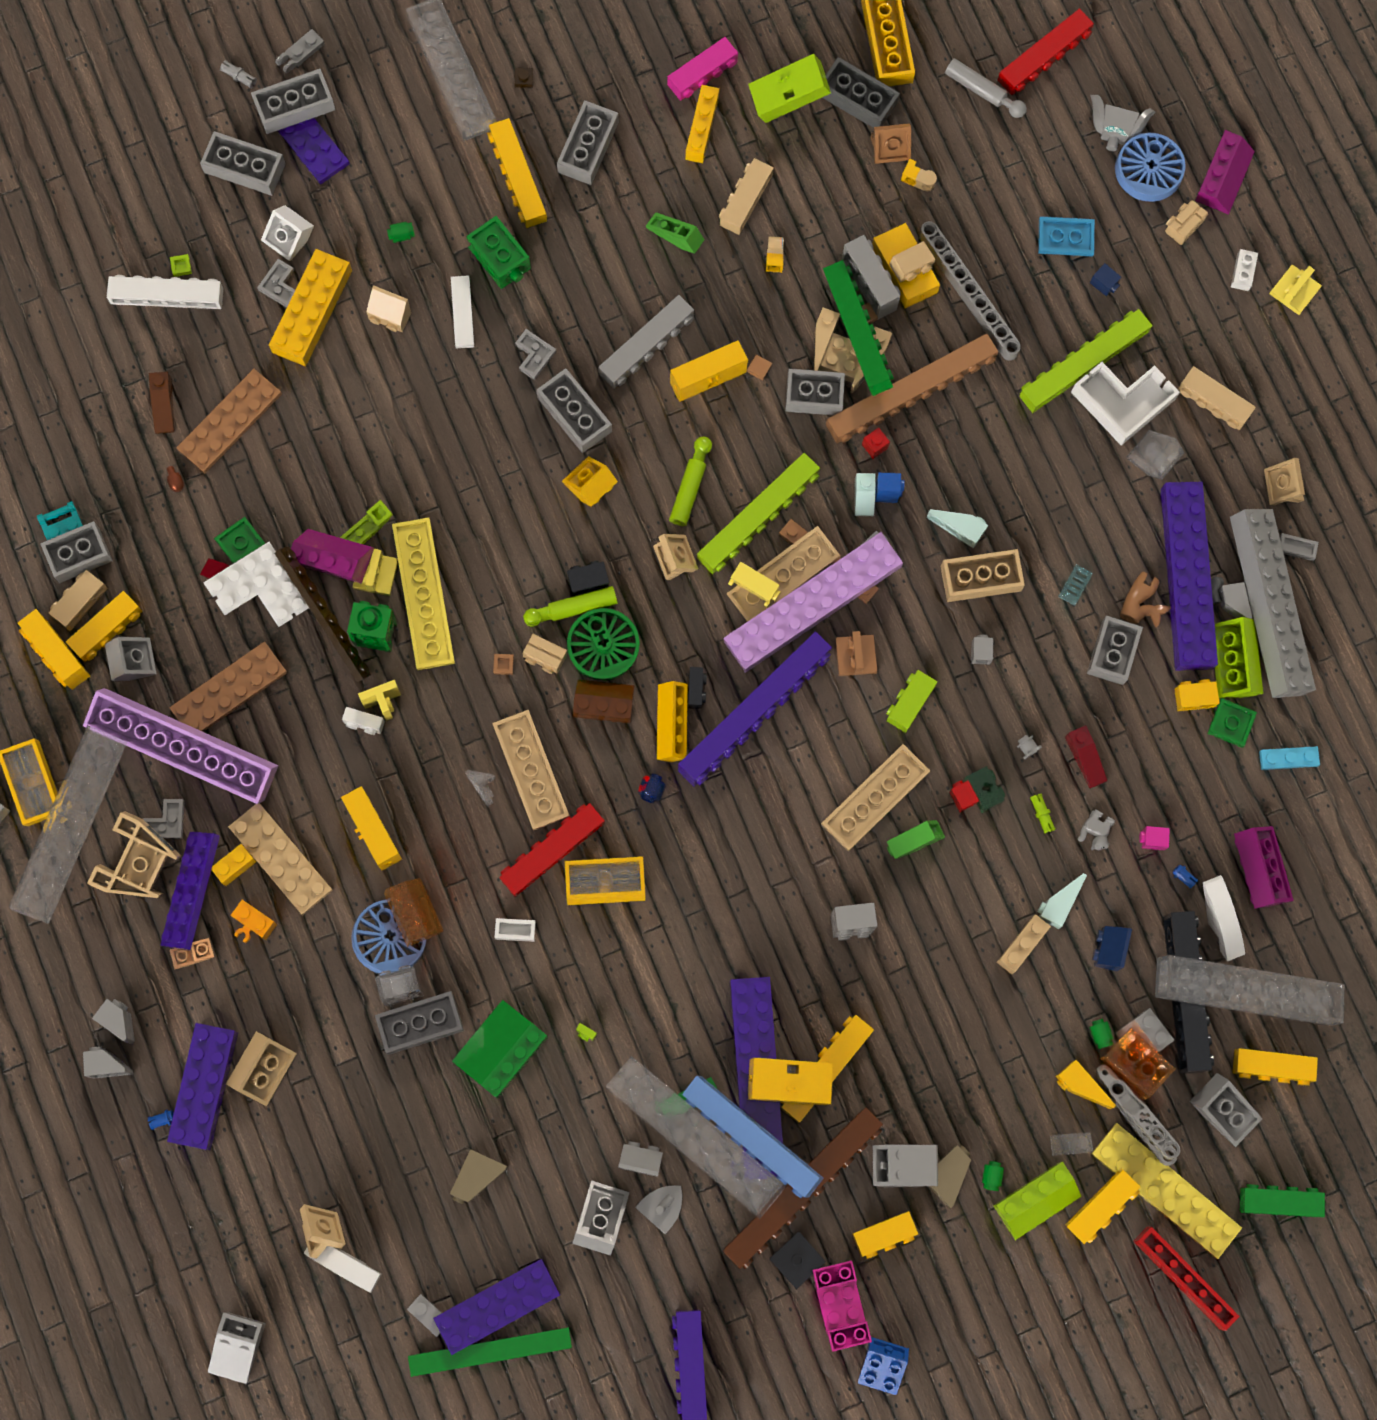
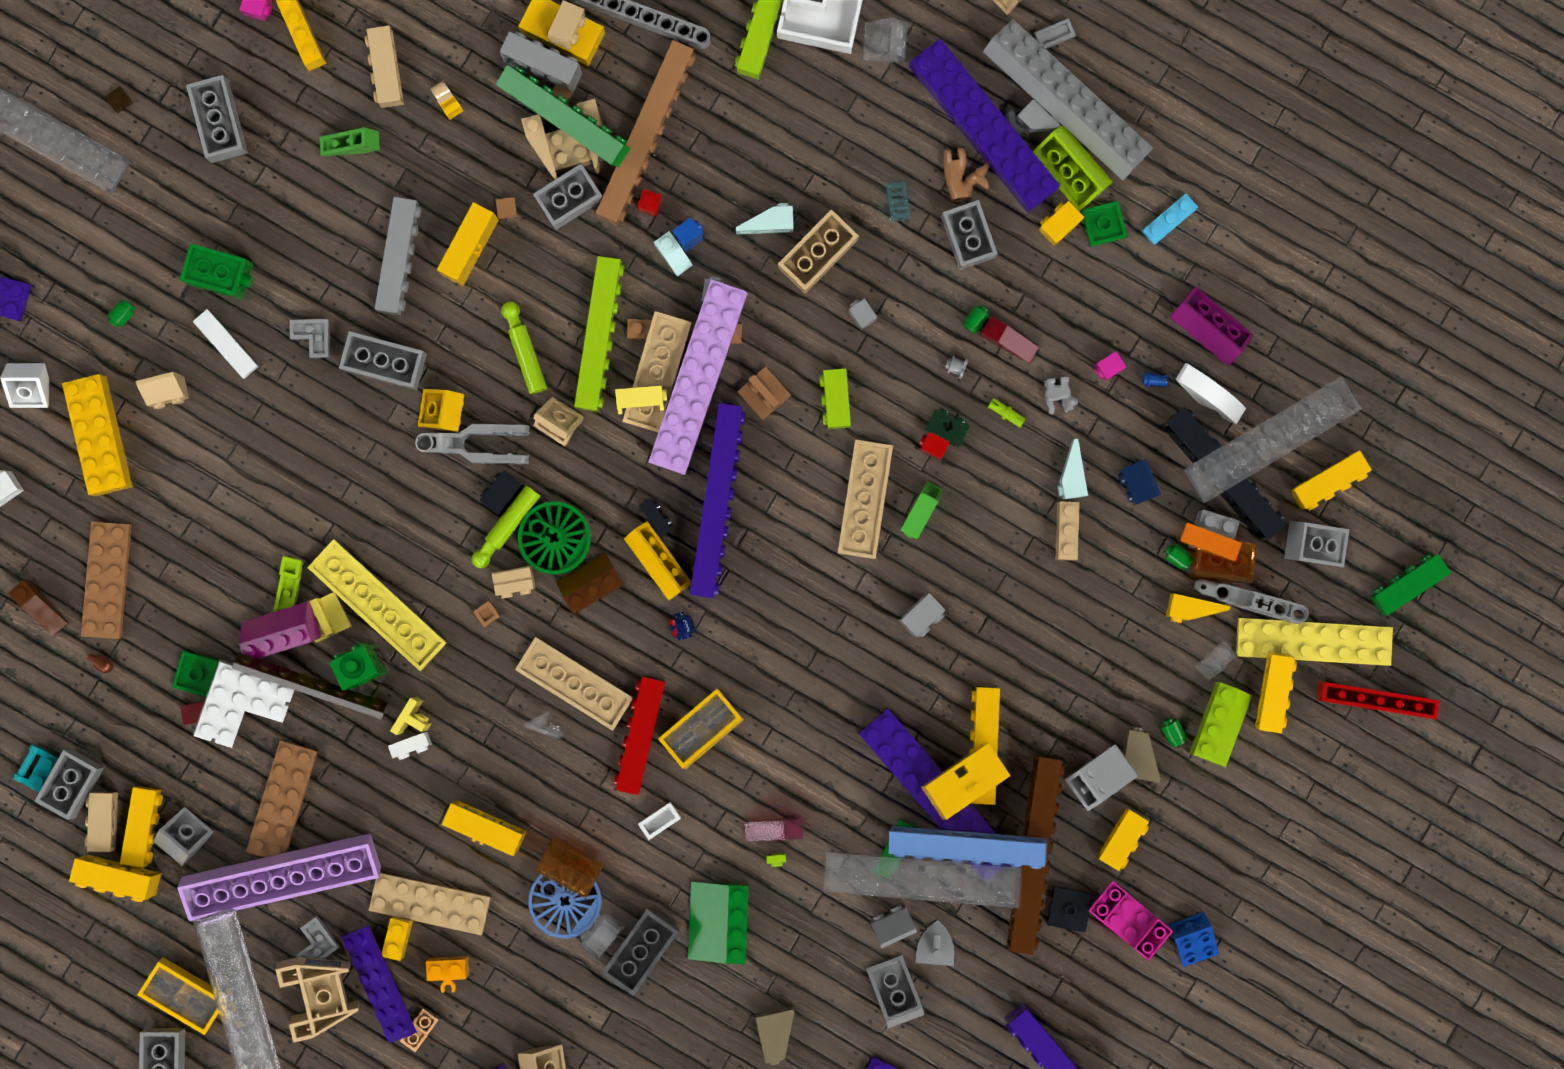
camera: 30 degrees left, 10 degrees up
light grey plate [257,259,295,308] -> none
yellow brick [487,118,547,228] -> none
none -> light grey piece [415,424,530,464]
none -> clear pink slope [744,817,803,841]
none -> green brick [963,305,990,334]
none -> orange tile [1180,522,1242,561]

